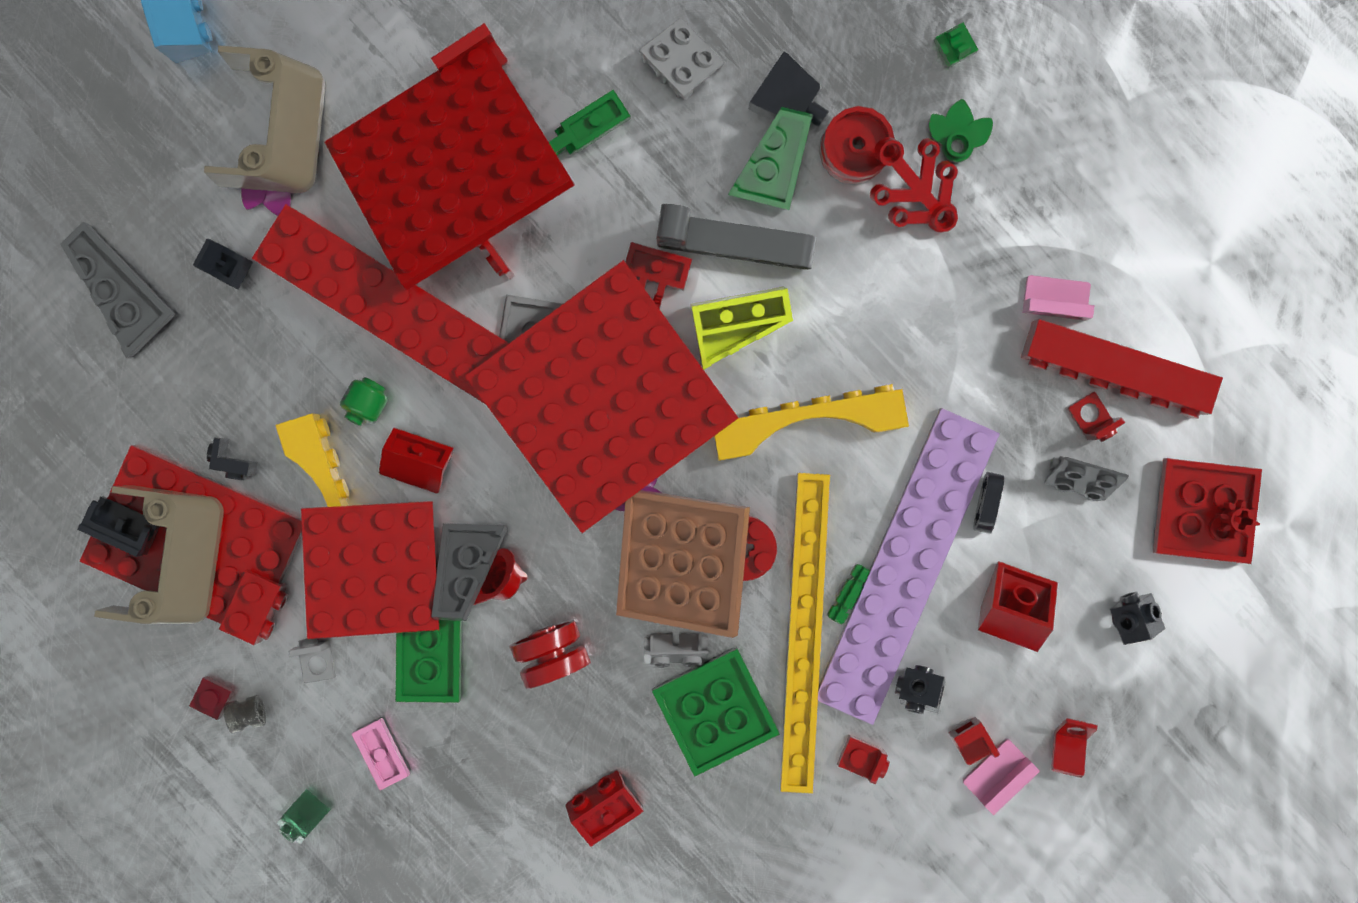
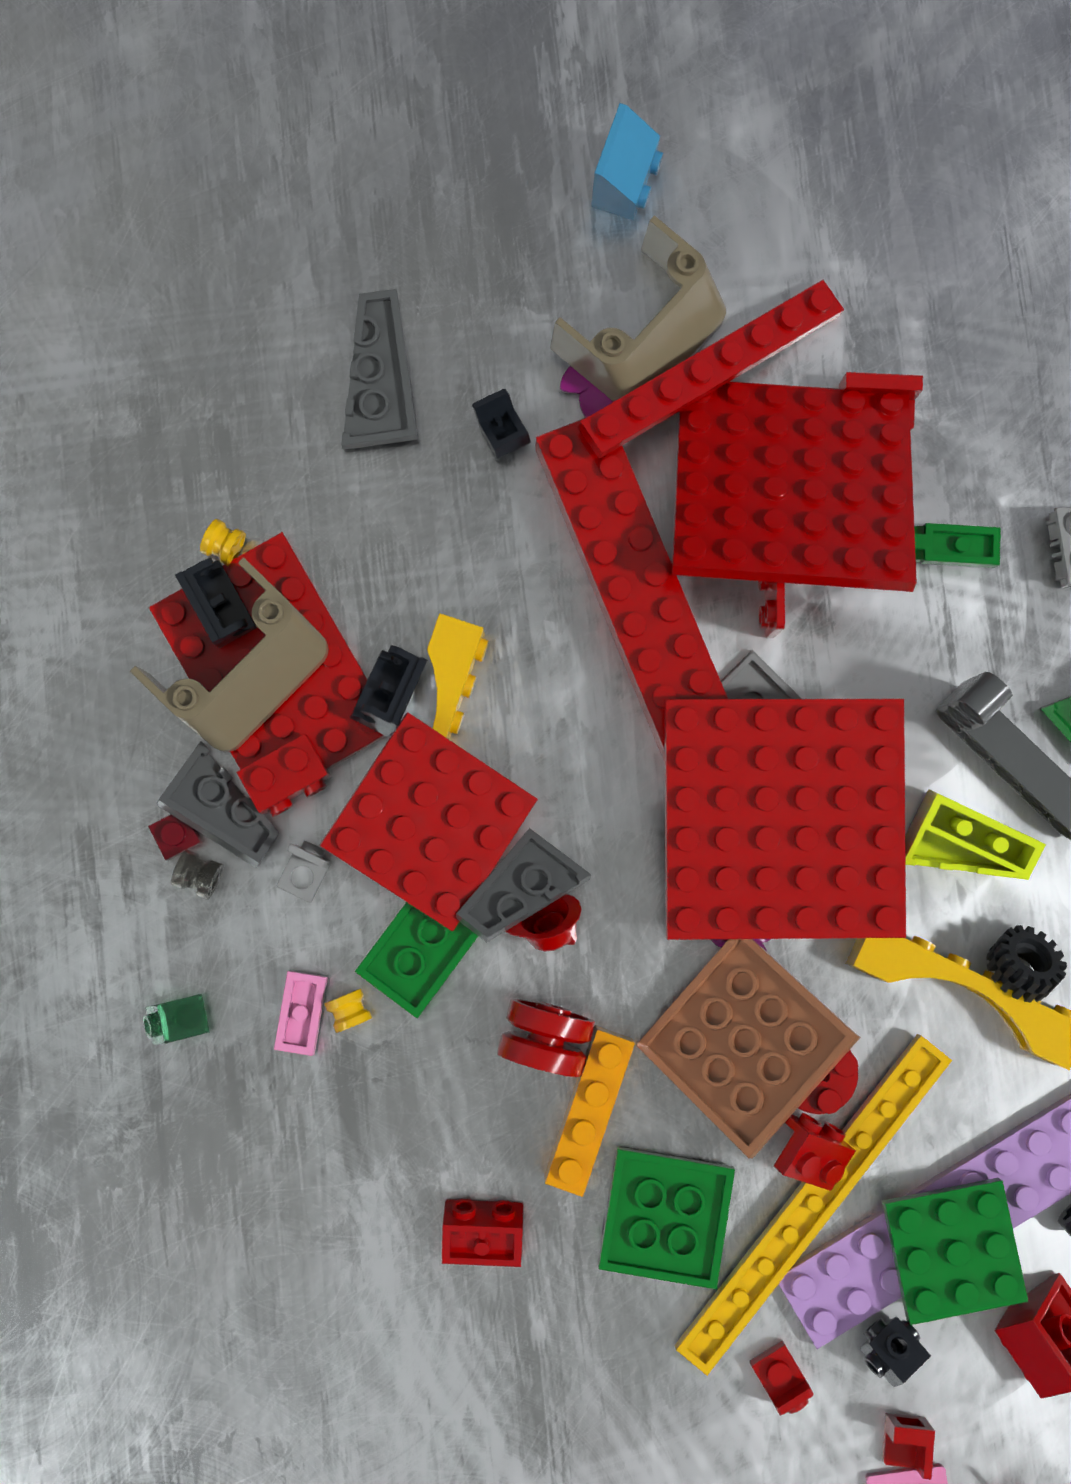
camera: 35 degrees right, 5 degrees down
black bracket [207,438,258,480] -> none
green head [340,377,388,427] -> none
red panel [379,427,453,494] -> none
red hinge [625,242,692,309] -> none
light grey hinge [644,633,708,668] -> none
green axle [827,564,870,624] -> none
none -> dark grey wing [157,741,279,868]
none -> yellow wheel [200,519,246,566]
none -> yellow wheel [324,988,372,1033]
none -> black hinge [350,645,428,737]
none -> light orange brick [544,1025,635,1197]
none -> red plate [577,280,844,459]
none -> red bracket [773,1113,856,1191]
none -> green plate [882,1178,1029,1325]
none -> black tyre [986,925,1067,1003]

